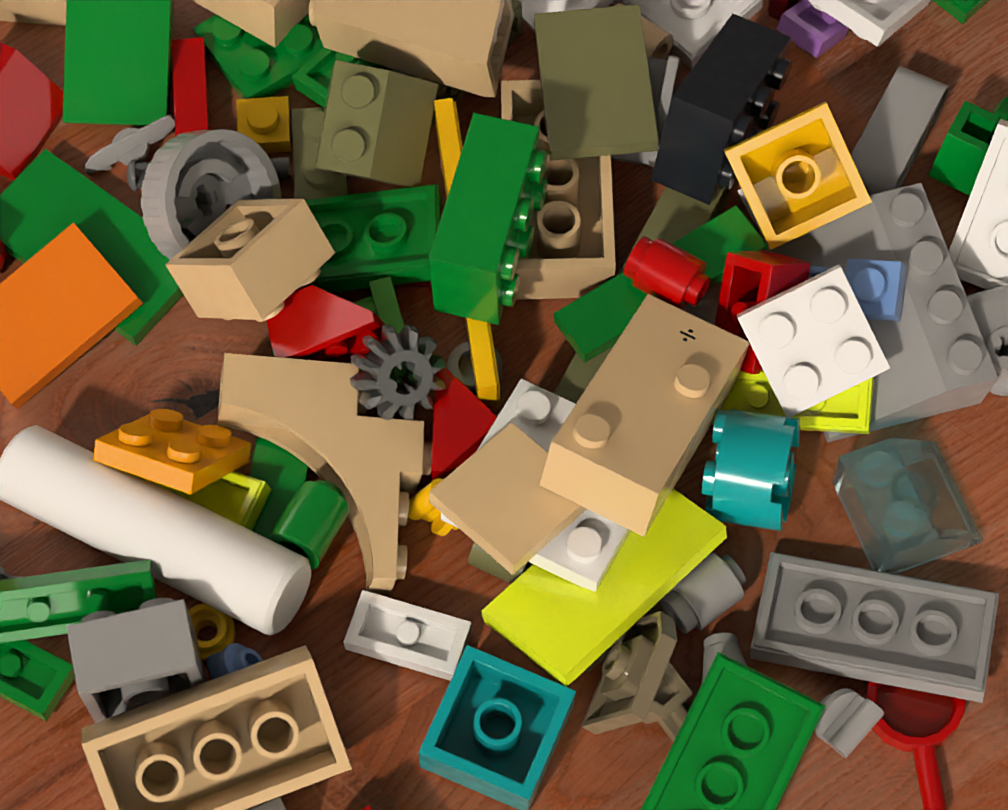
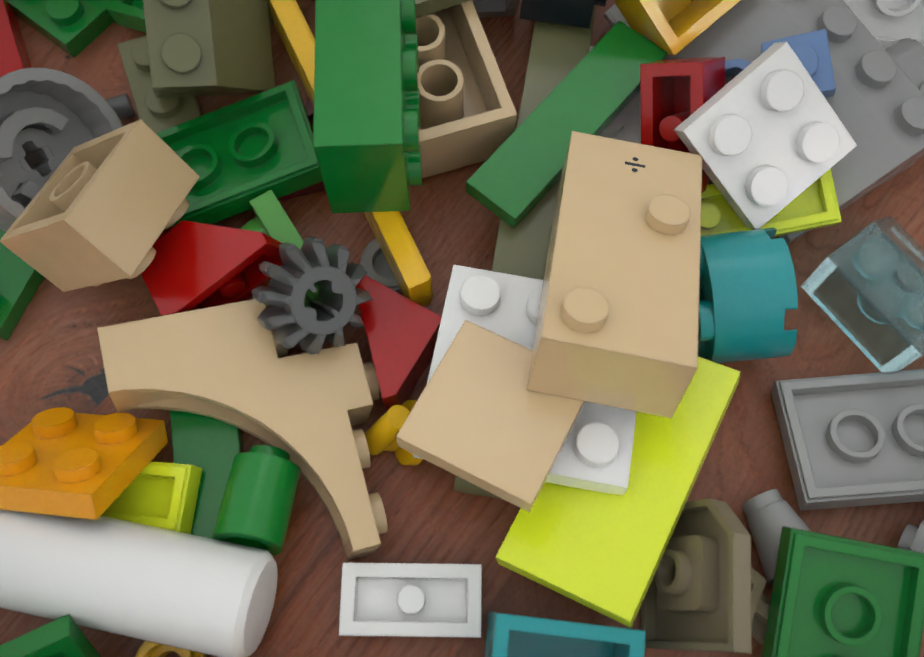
camera: 20 degrees left, 5 degrees up
yellow plate [236,96,292,153] -> none
red brick [623,236,711,310] -> none
light grey brick [659,552,746,634] -> none

